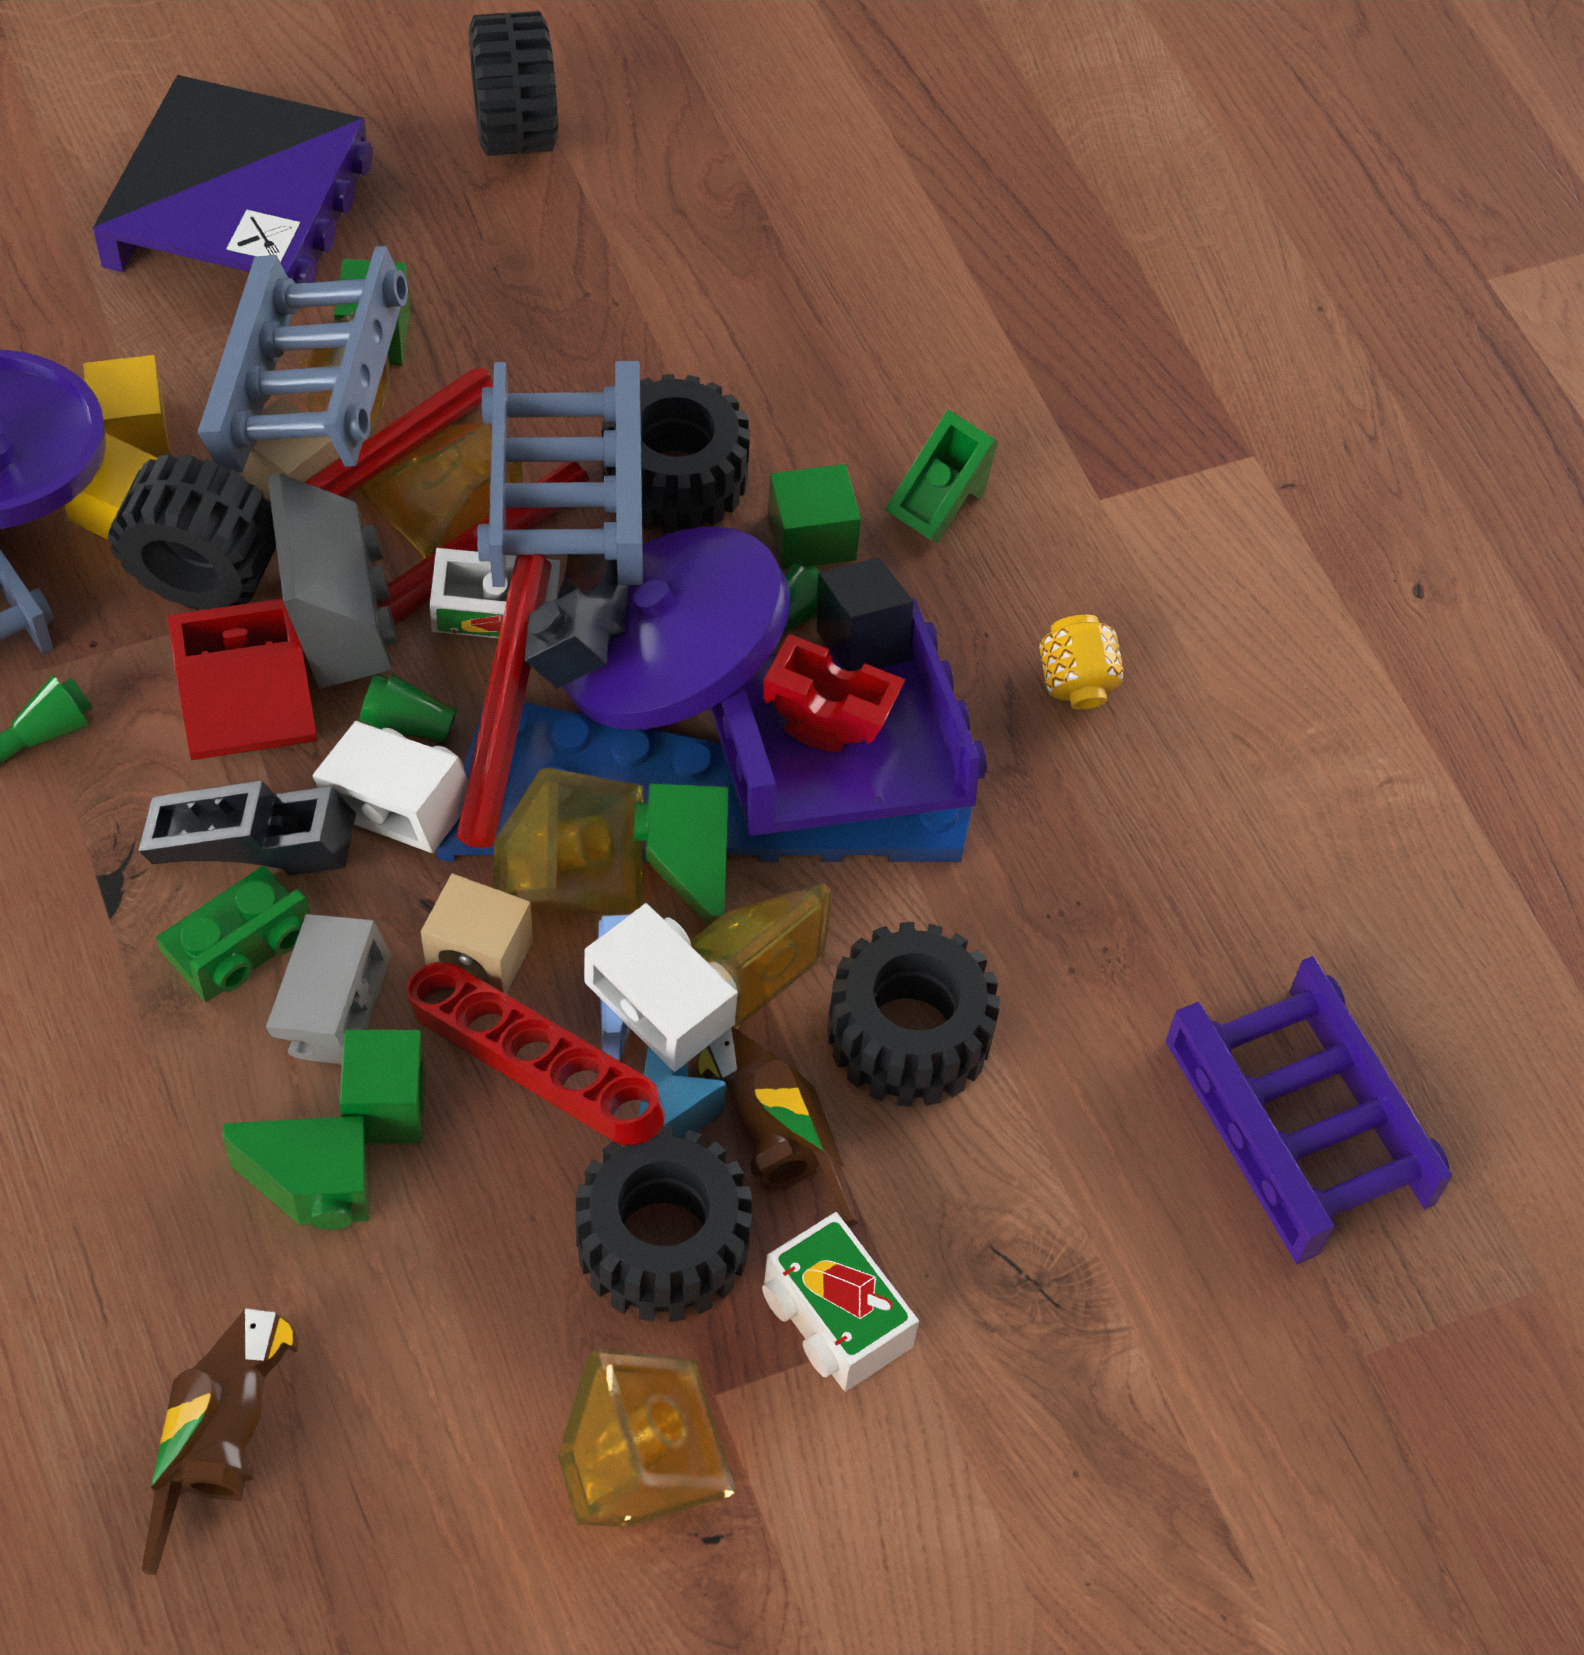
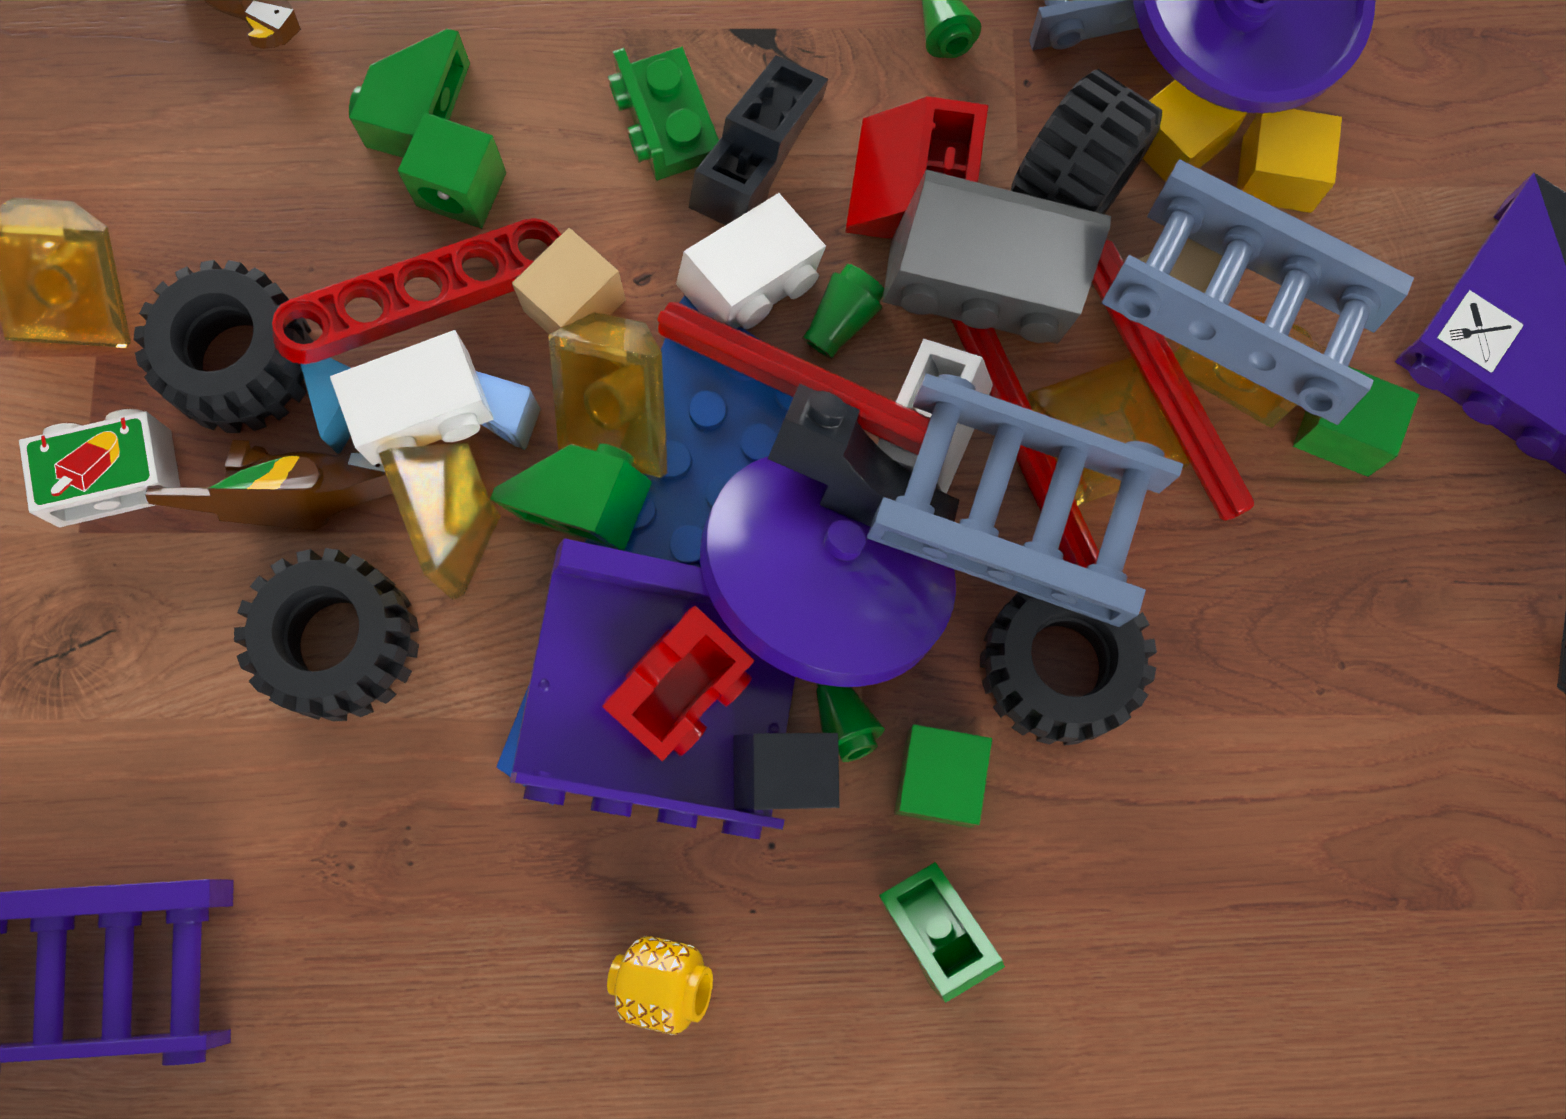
camera: 115 degrees right, 20 degrees up
light grey hinge [266,914,392,1066] -> none

